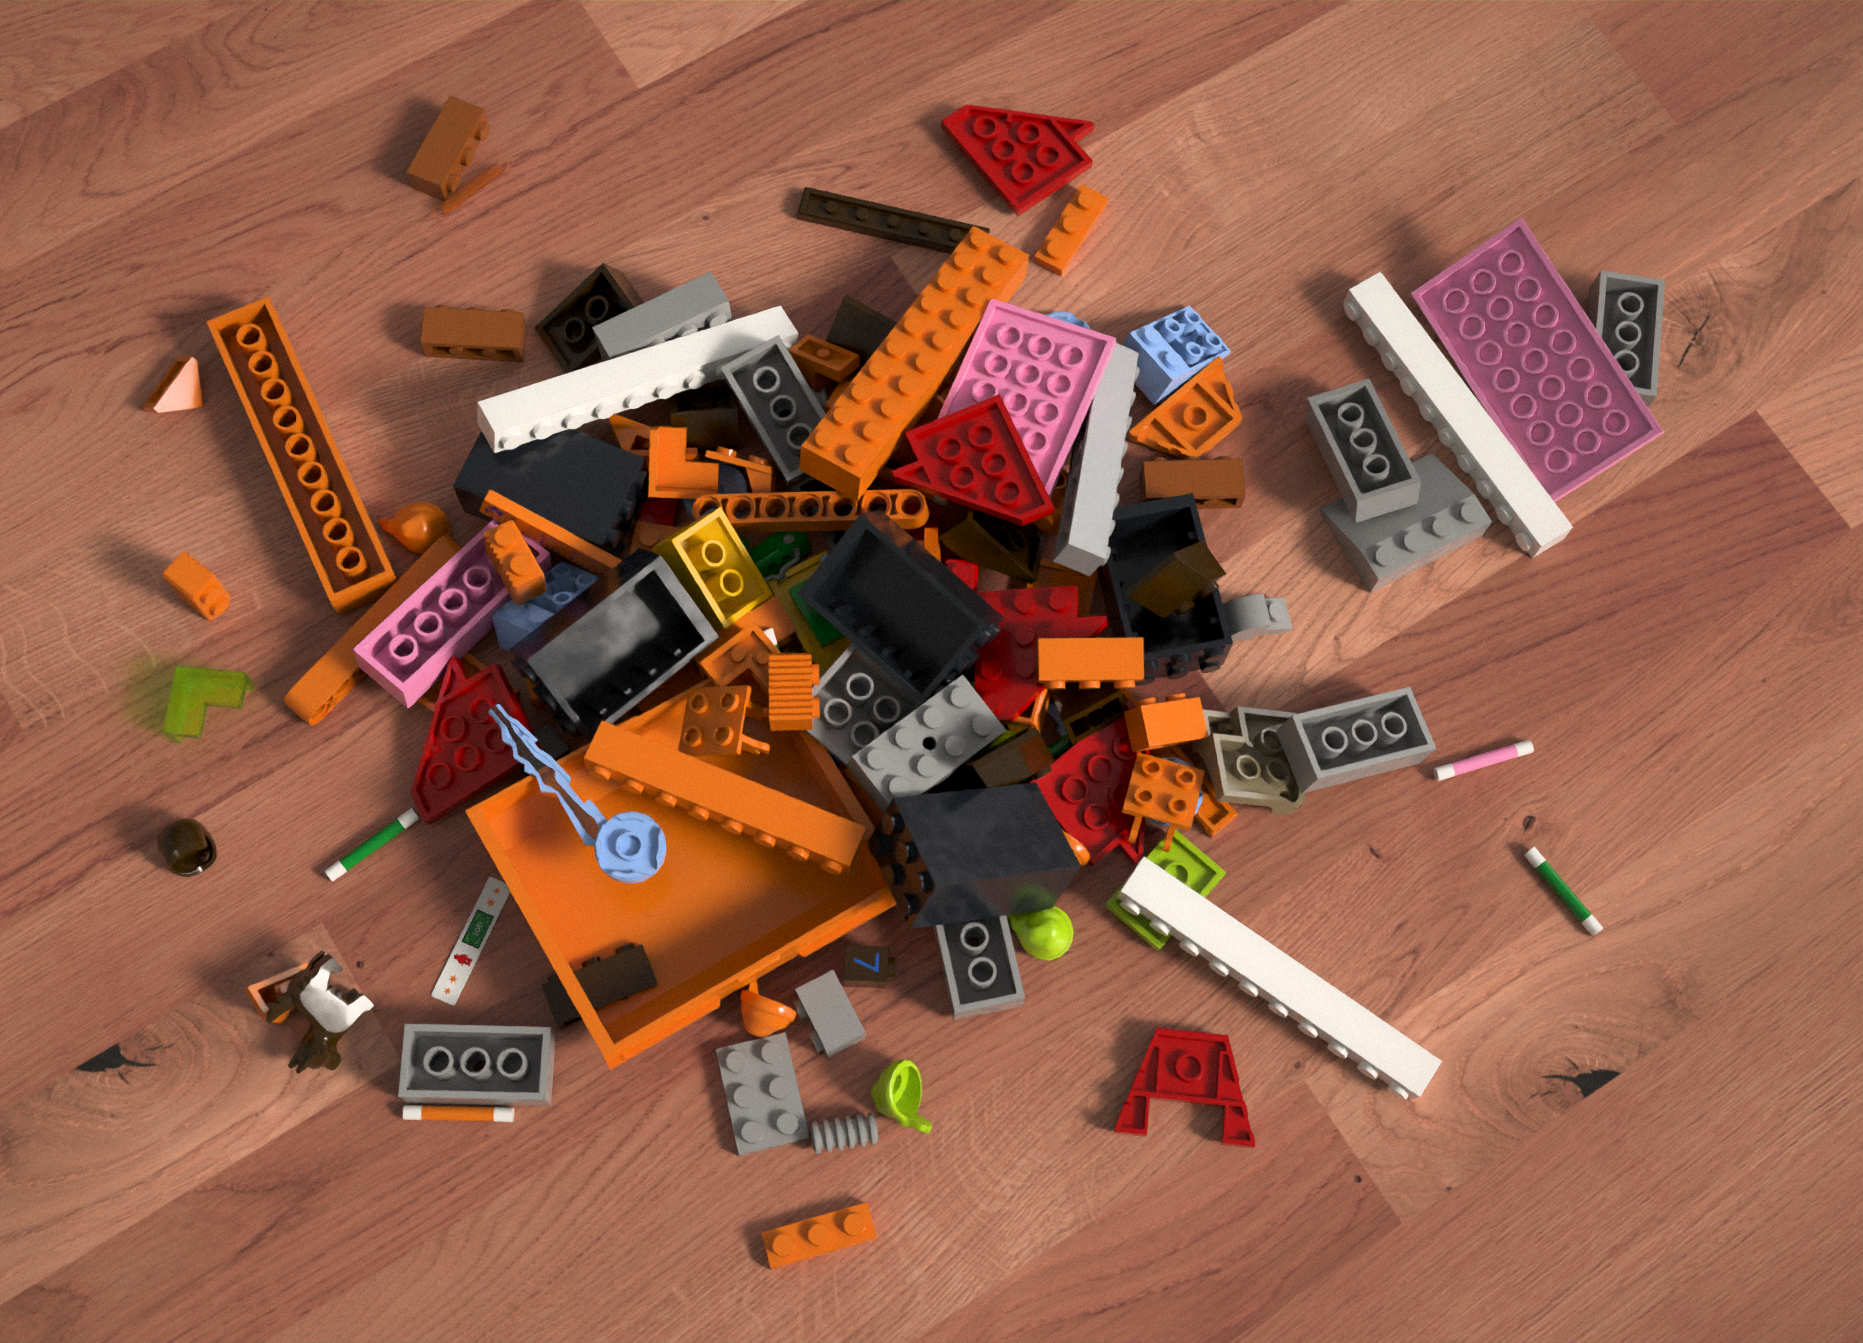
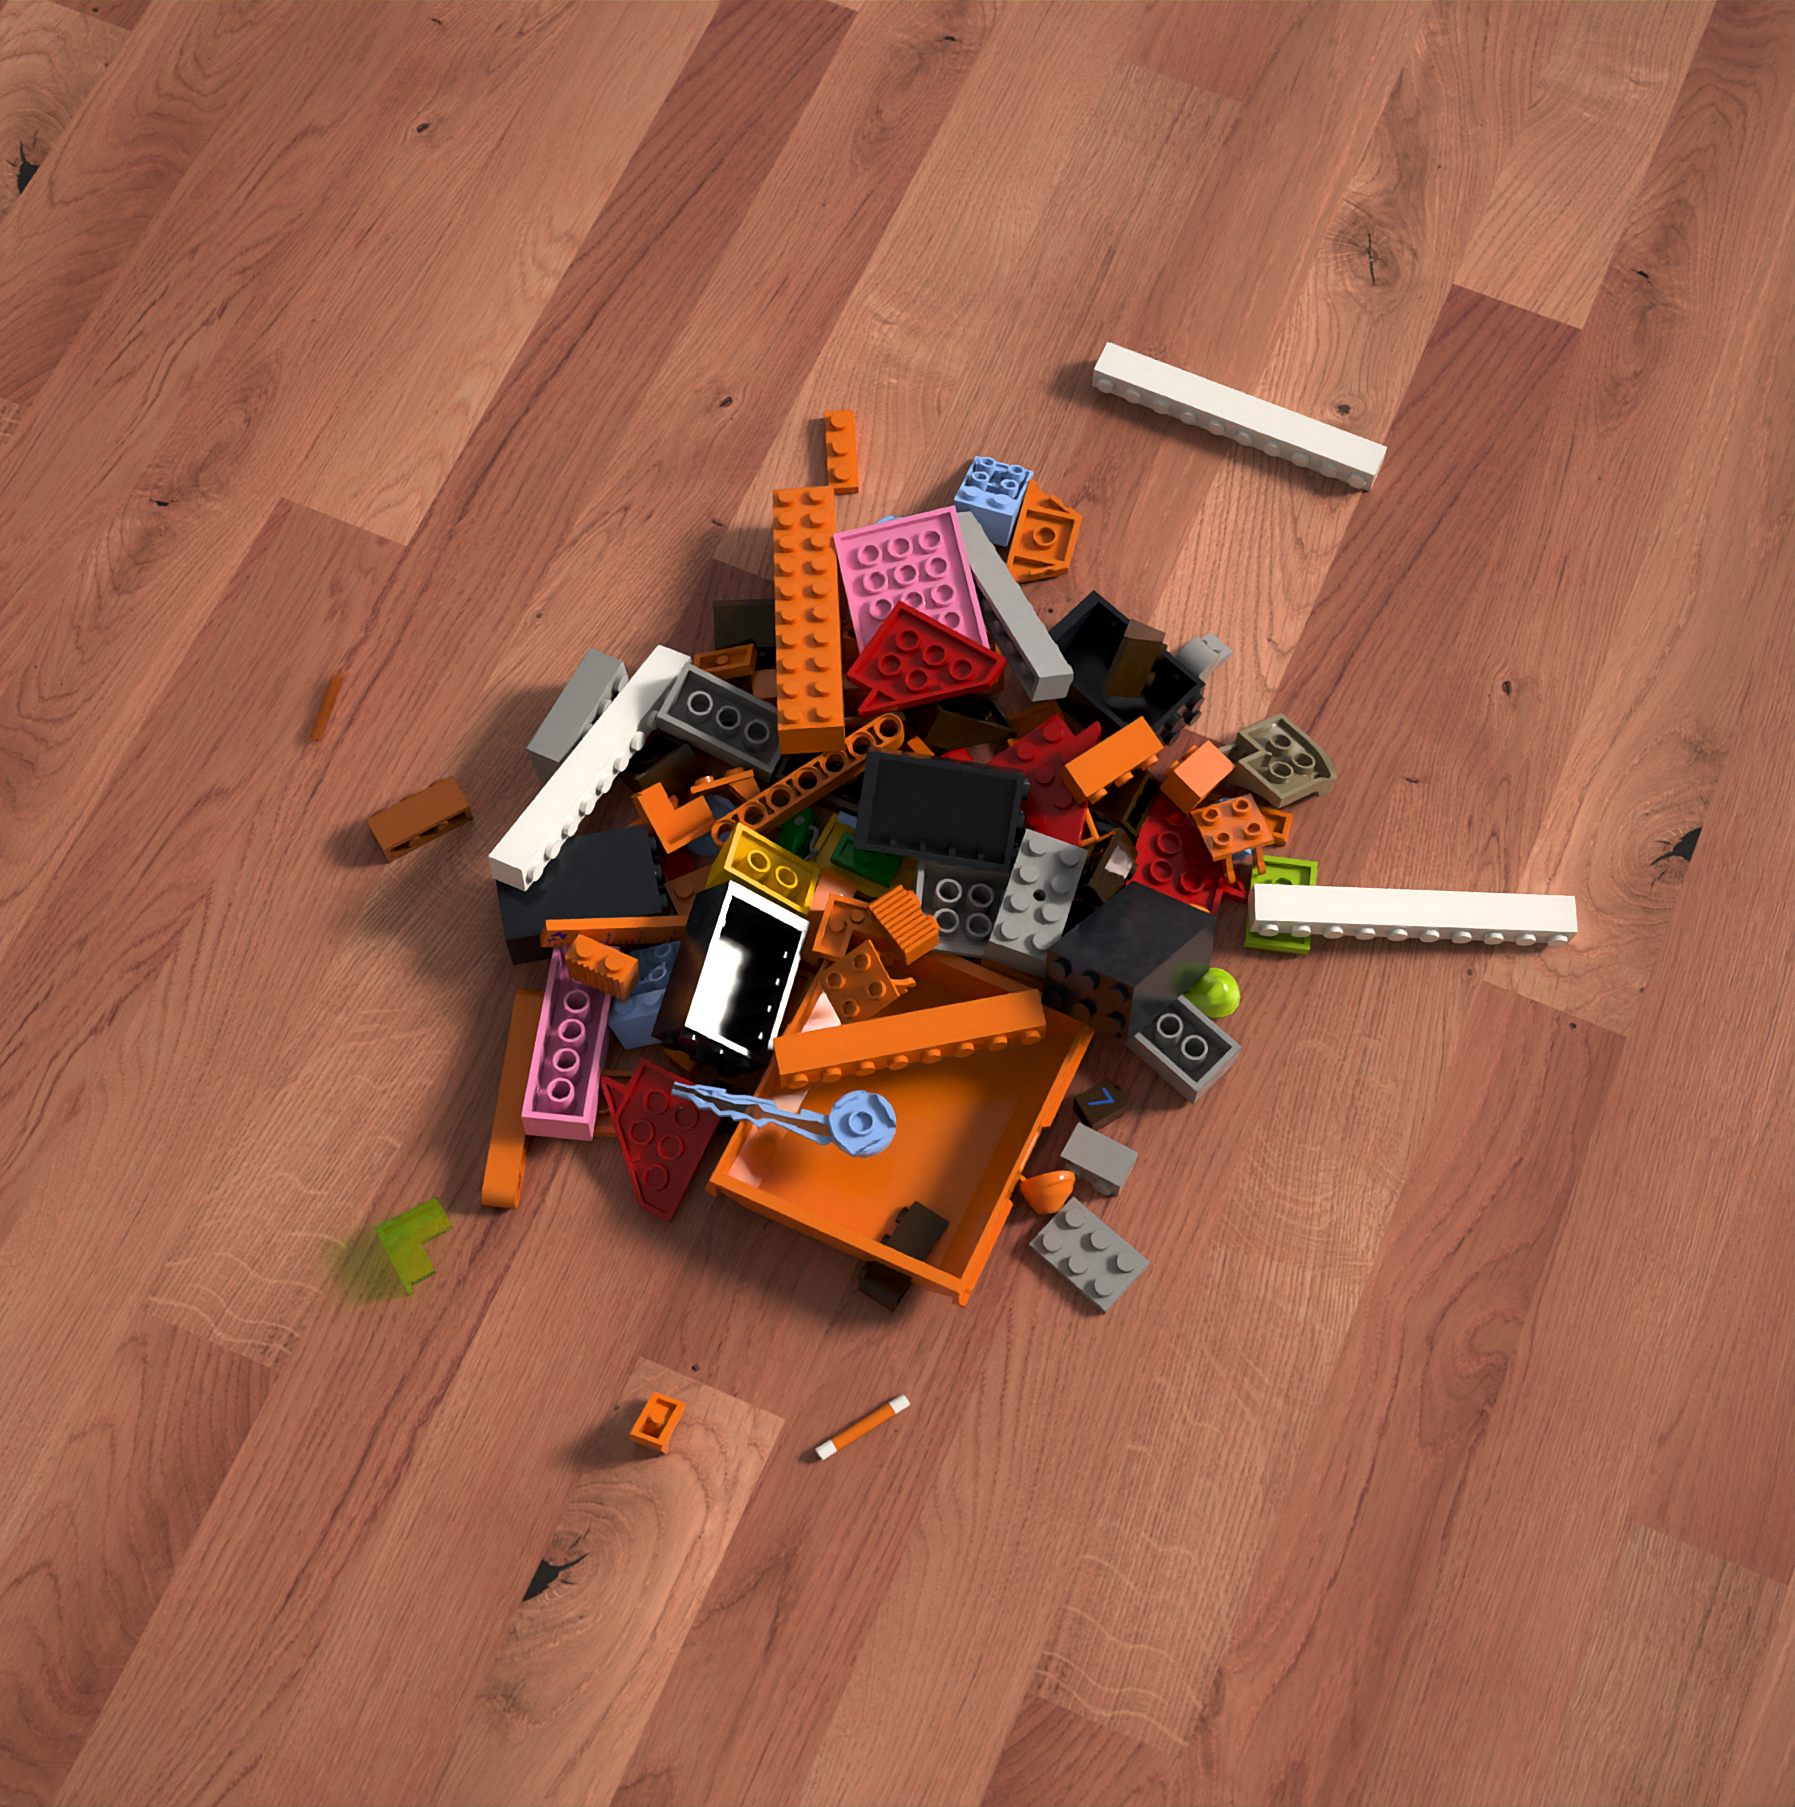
camera: 30 degrees left, 5 degrees down
slope [141,356,204,413] -> none
dark brown helmet [157,818,217,877] -> none
orange brick [162,552,231,621] -> none
orange brick [207,296,398,616] -> none
dark brown animal [266,950,374,1074] -> none
green bar [325,808,420,882] -> none
orange hat [378,501,451,554] -> none
light grey brick [398,1024,556,1106] -> none
dark orange brick [406,95,490,201] -> none
white sticker [431,877,510,1006] -> none
dark brown slope [534,263,644,374] -> none
orange slope [608,414,652,452] -> none
orange plate [761,1202,877,1270] -> none
dark brown tile [797,187,990,254] -> none
light grey piece [810,1112,879,1154] -> none
lime hat [871,1059,932,1134] -> none
red wing [941,104,1094,217] -> none
red wing [1113,1028,1256,1148] -> none
dark orange brick [1140,456,1246,509] -> none
light grey brick [1276,687,1436,794] -> none
light grey brick [1306,379,1421,523] -> none
light grey slope [1319,453,1492,593] -> none
bright pink plate [1411,218,1664,502] -> none
bright pink bar [1433,739,1534,781] -> none
green bar [1524,847,1603,937] -> none
light grey brick [1587,270,1665,407] -> none

